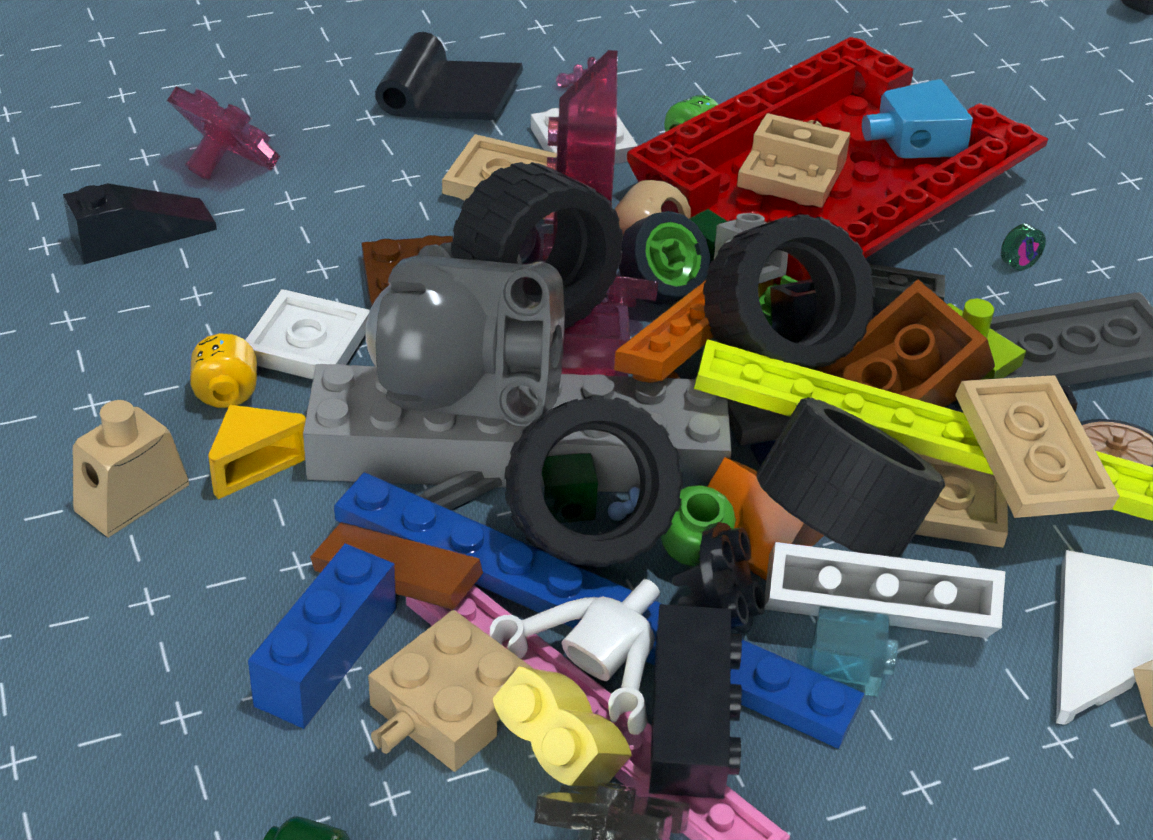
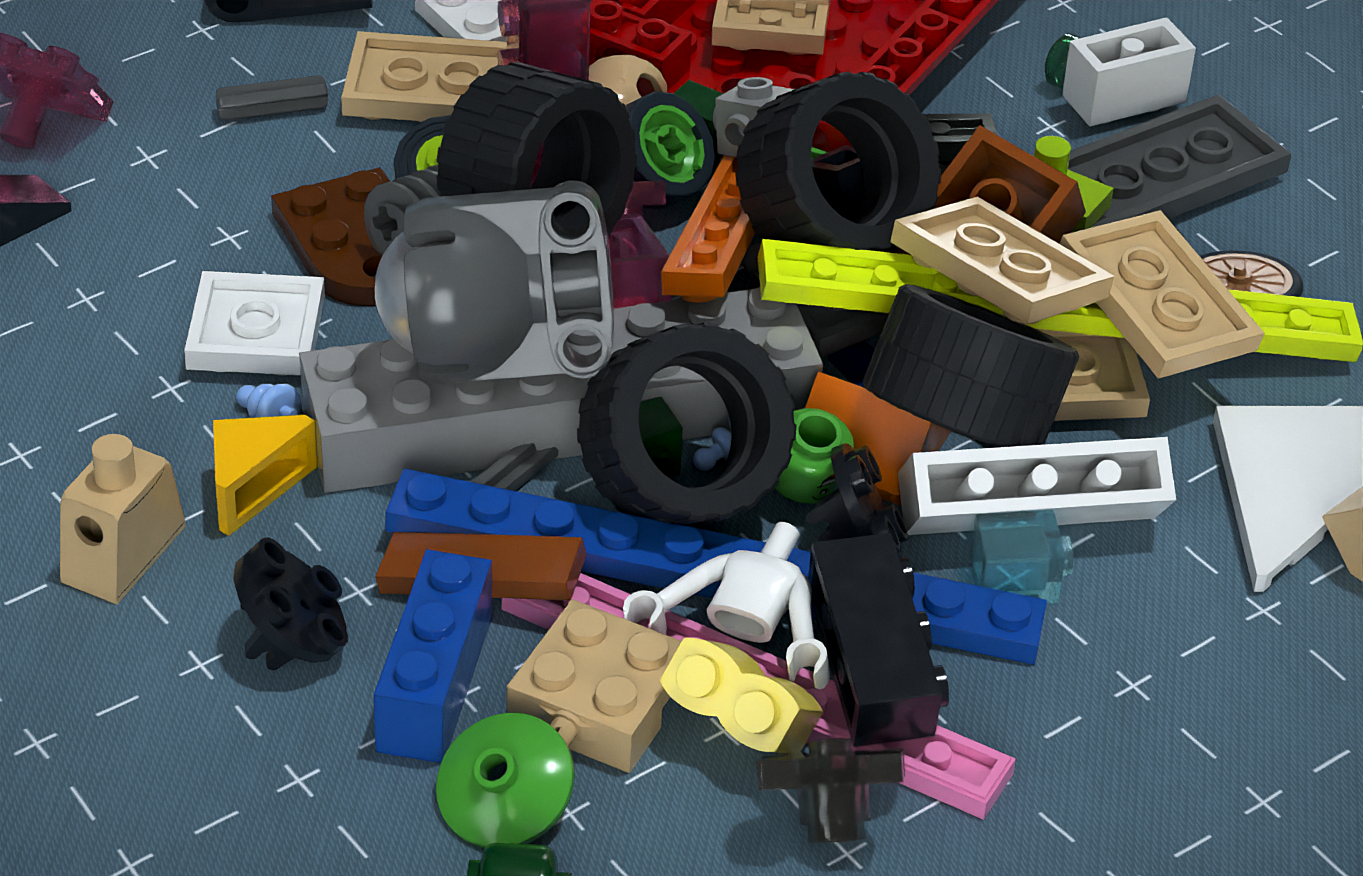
camera: 15 degrees left, 0 degrees up
yellow head [190,333,257,408] -> none
none -> dark grey axle [216,75,328,121]
none -> black plate [233,537,348,670]
none -> light blue hair [236,384,302,418]
none -> bright green dish [436,713,575,849]
none -> tan plate [890,196,1114,324]
none -> white brick [1062,17,1196,127]

